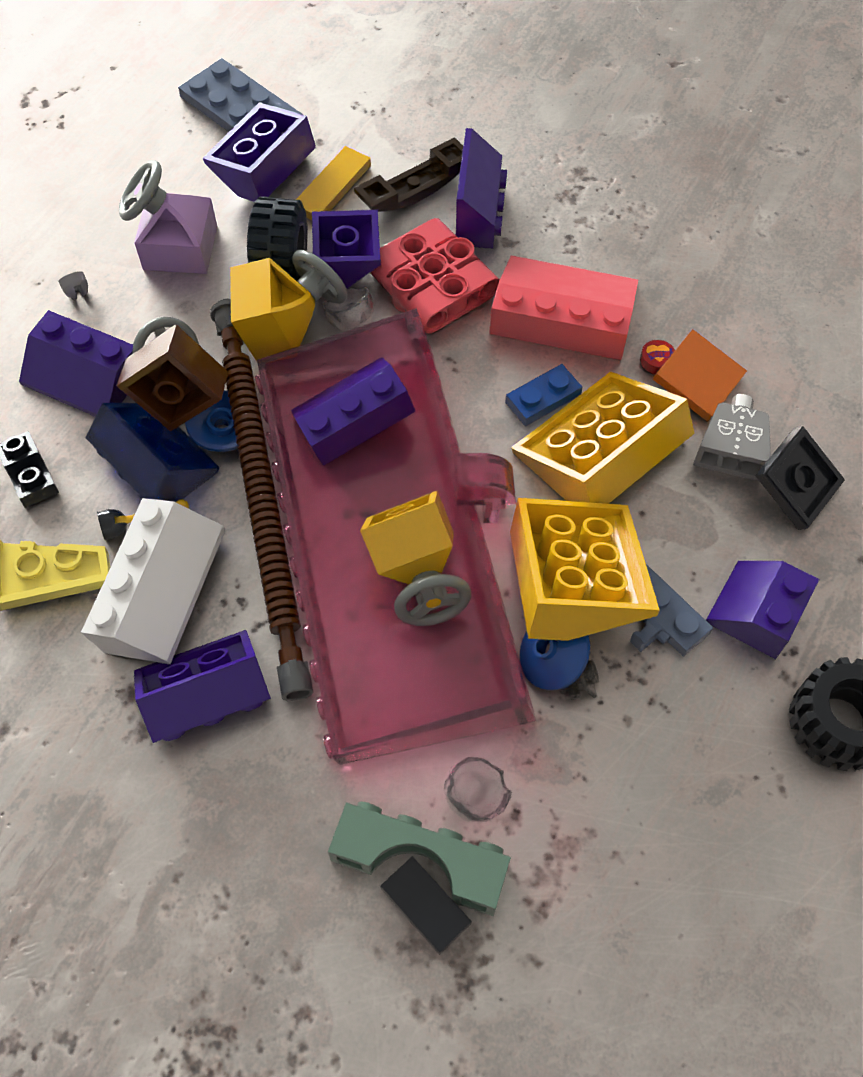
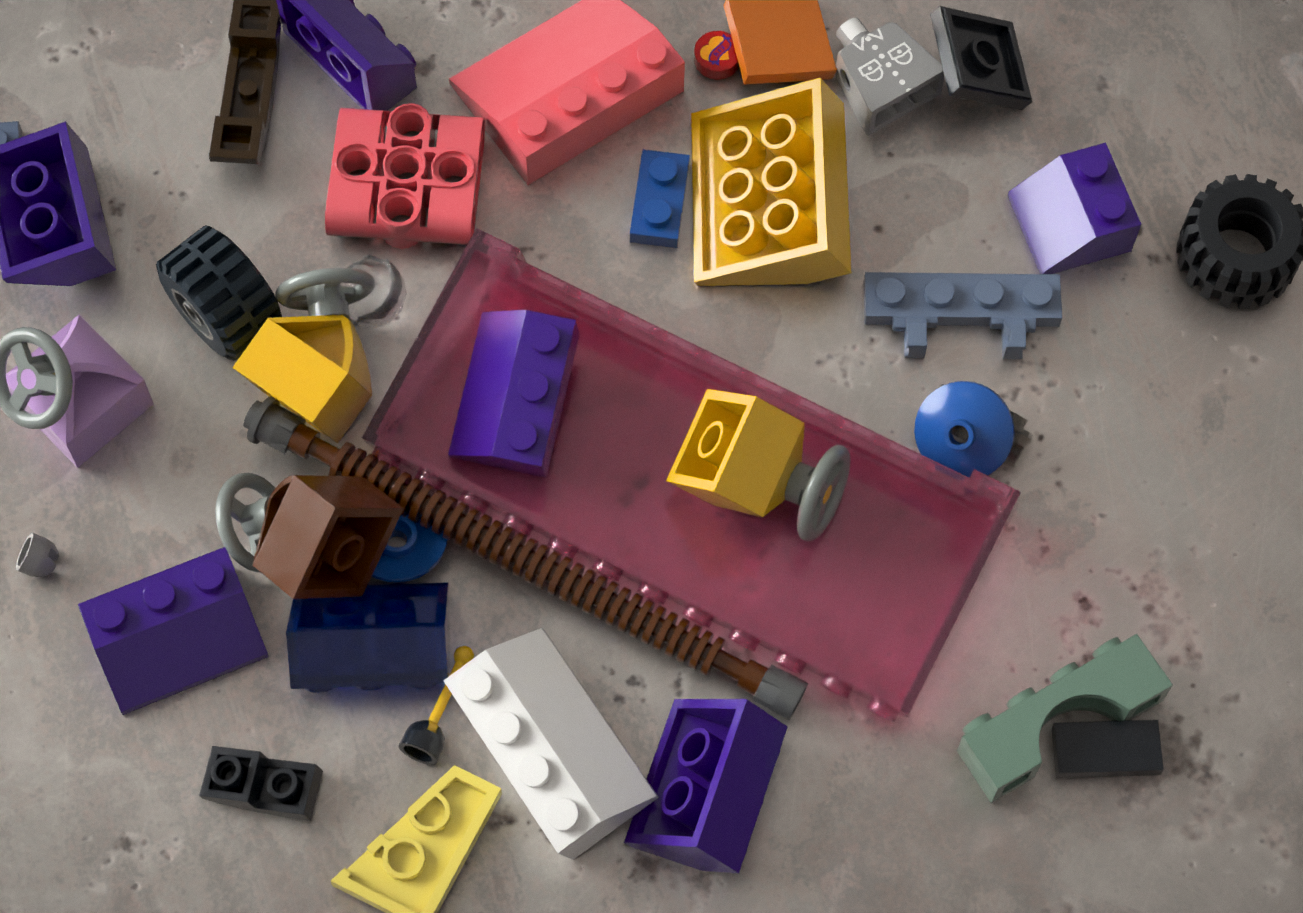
camera: 50 degrees left, 5 degrees up
yellow tile [296,146,371,220] -> none
dark purple slope [312,210,381,288] -> none
clear hair [444,757,512,822] -> none
clear pink brick [454,453,516,523] -> none
yellow slope [510,498,660,641] -> none

